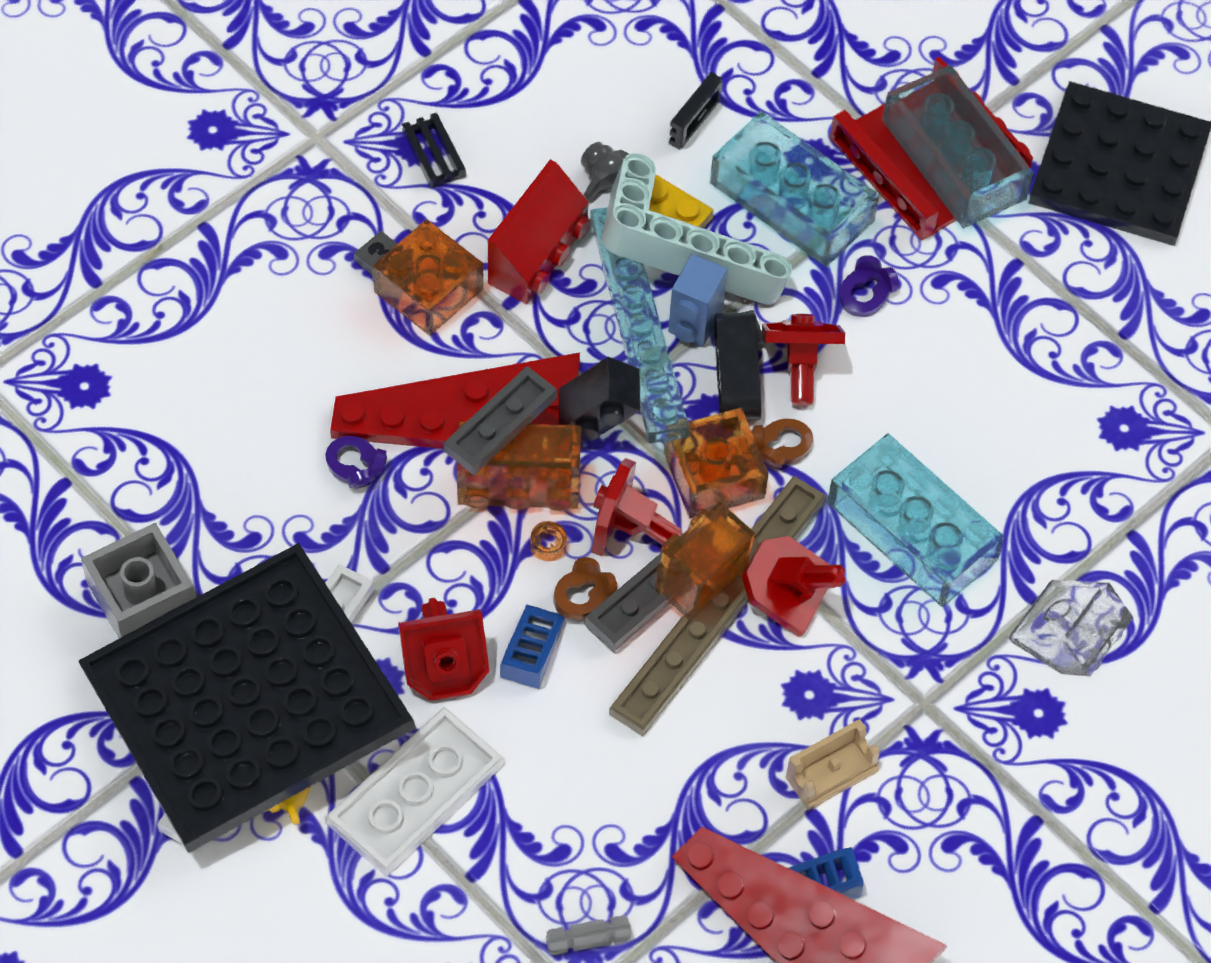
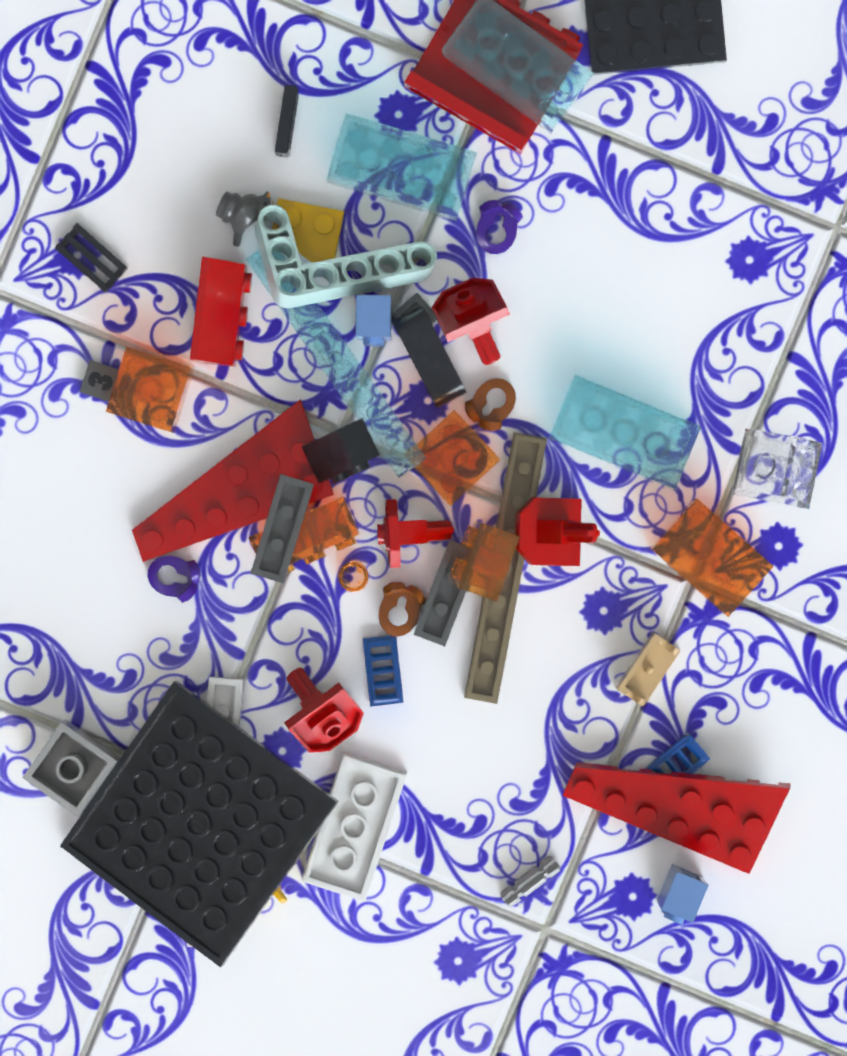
camera: 25 degrees left, 30 degrees up
none -> clear orange brick [649,498,774,617]

